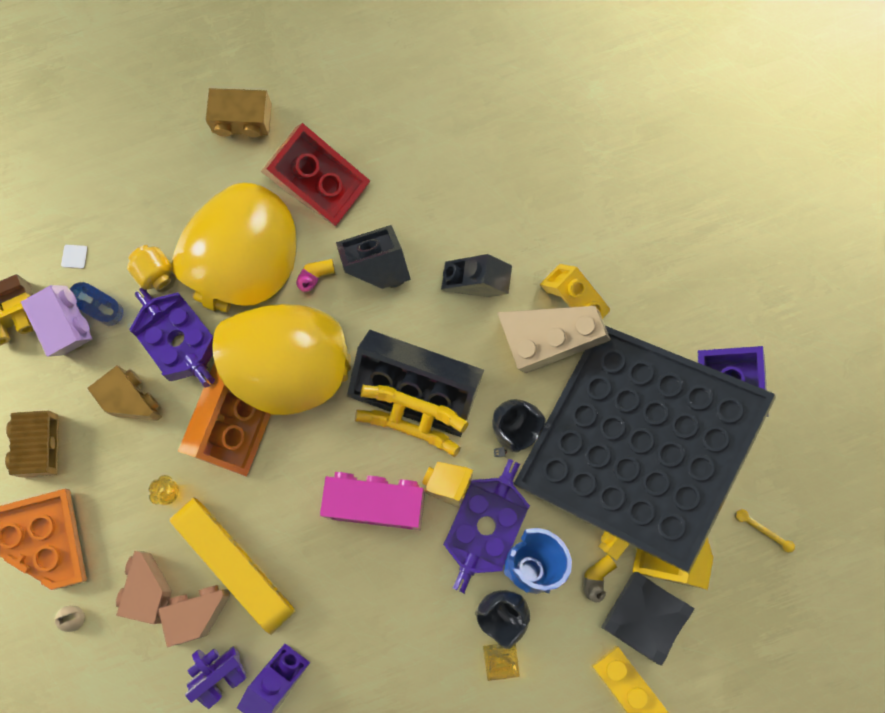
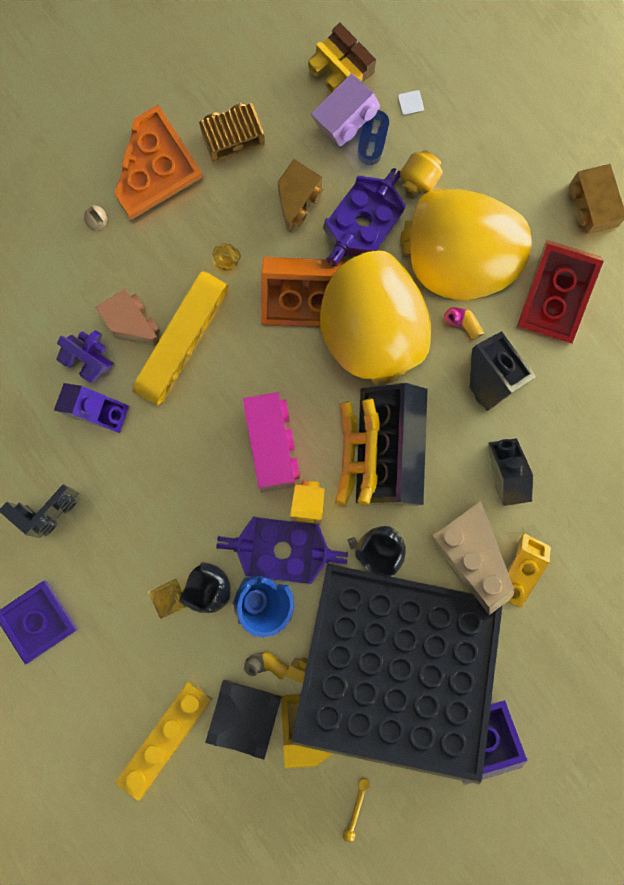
camera: 65 degrees right, 5 degrees up
nougat slope [116,551,172,624] -> none

